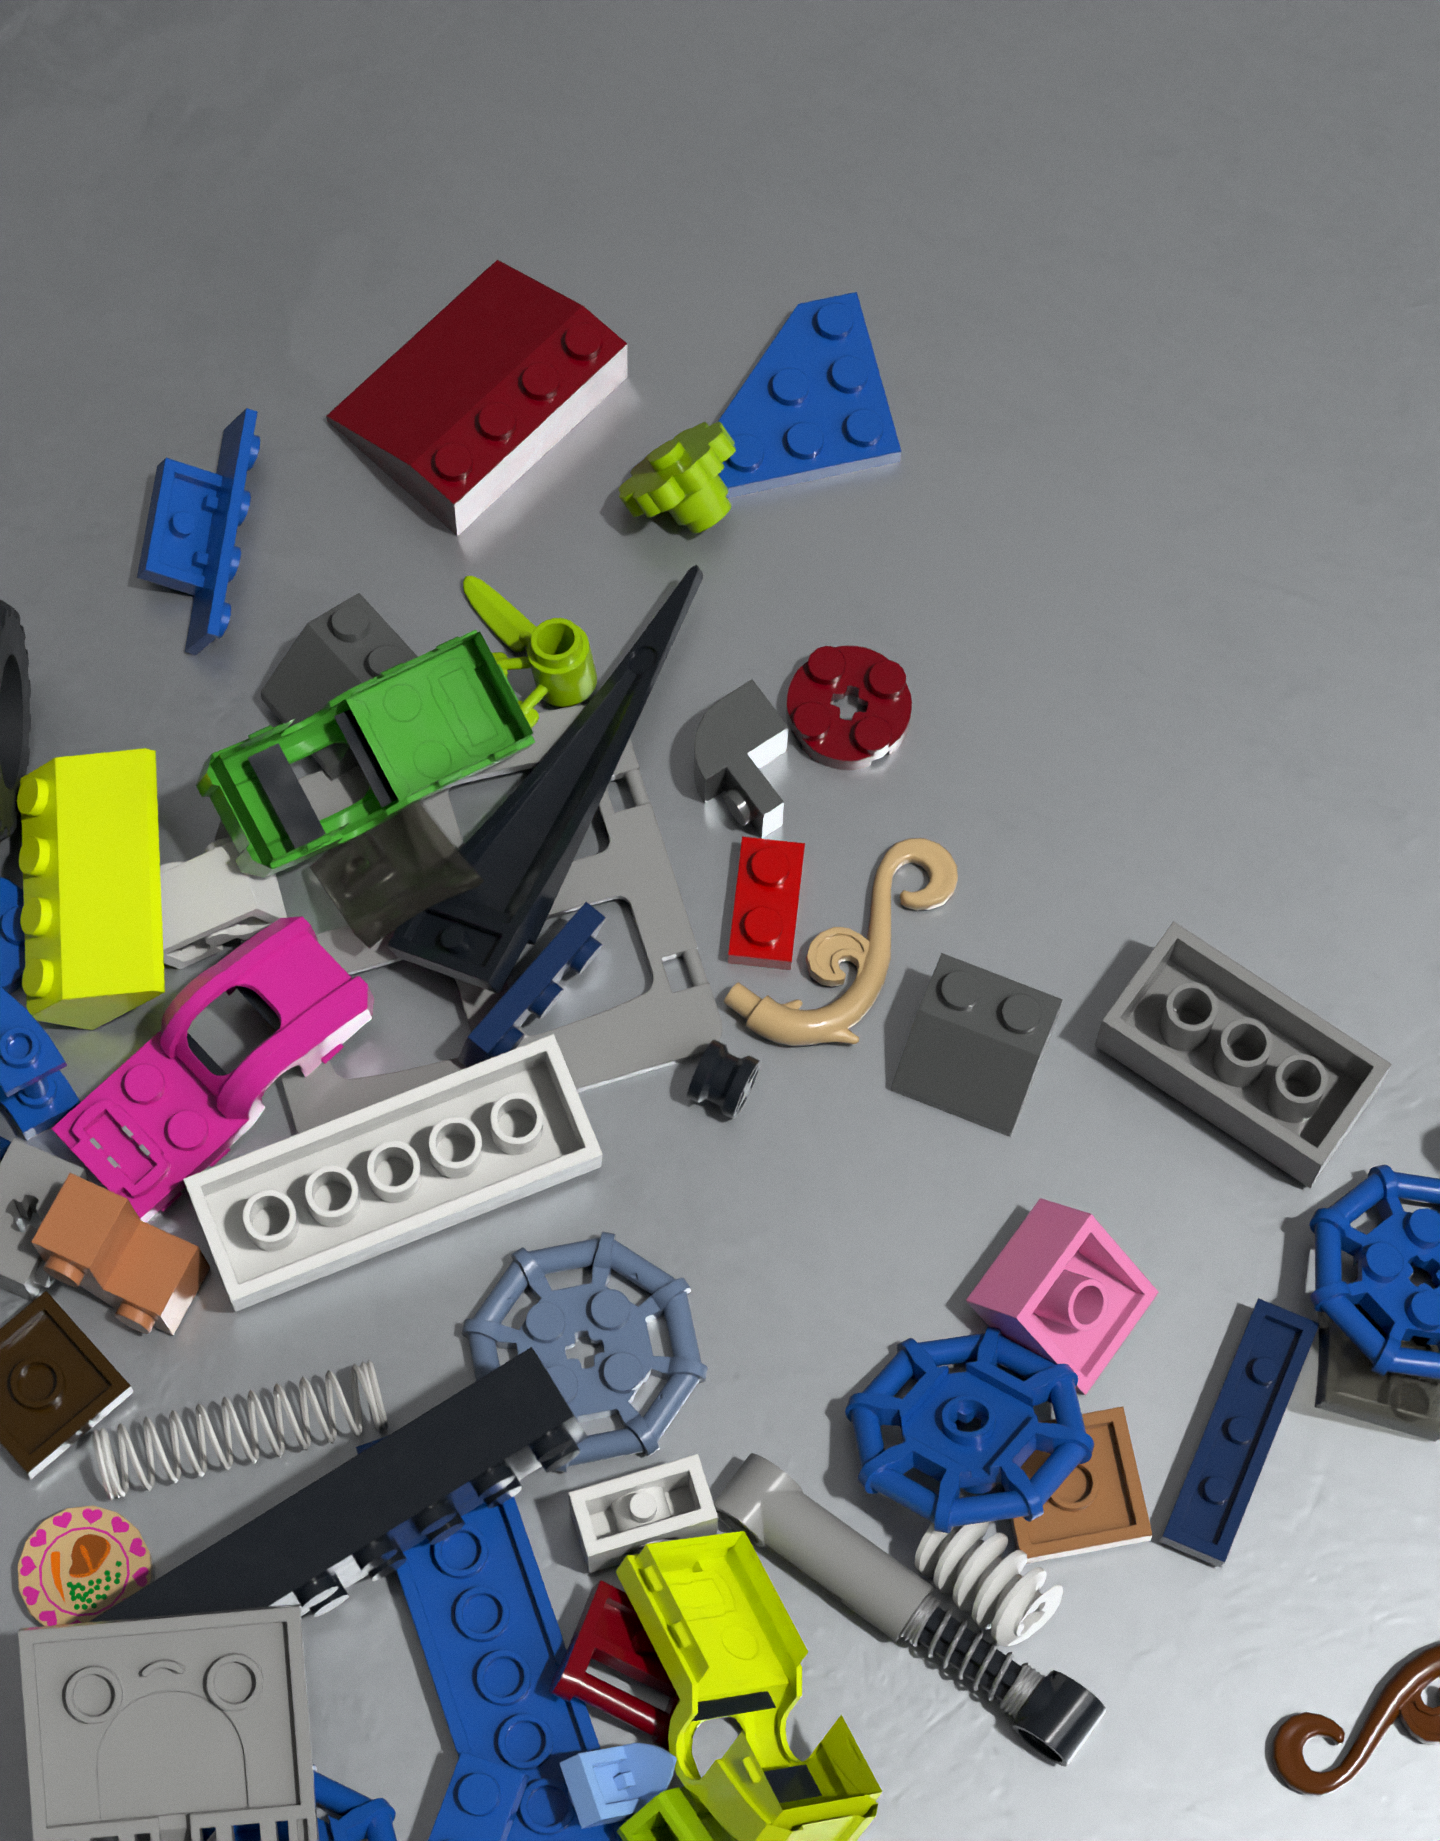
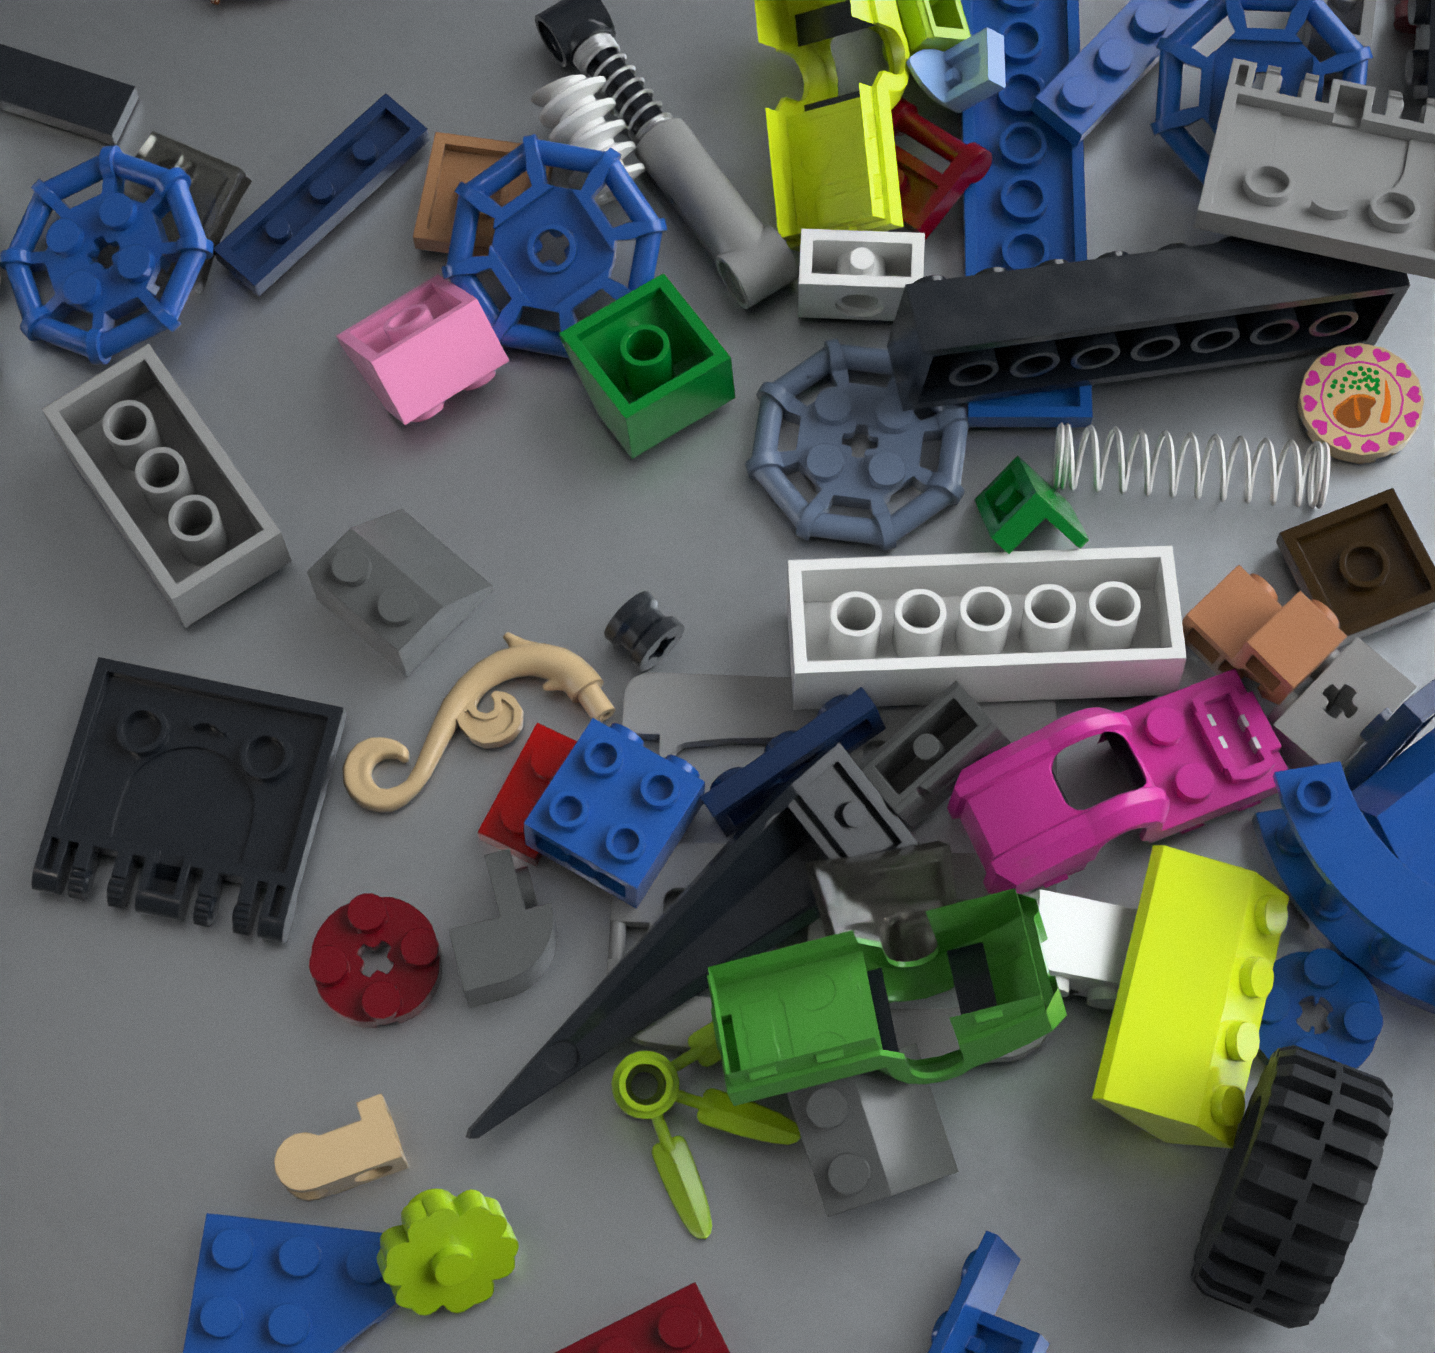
camera: 155 degrees left, 0 degrees up
none -> black hinge [31,657,347,944]
none -> tan leg [274,1093,409,1201]
none -> blue brick [523,718,705,909]
none -> green slope [559,273,736,459]
none -> dark grey brick [858,681,1011,828]
none -> green panel [974,455,1089,554]

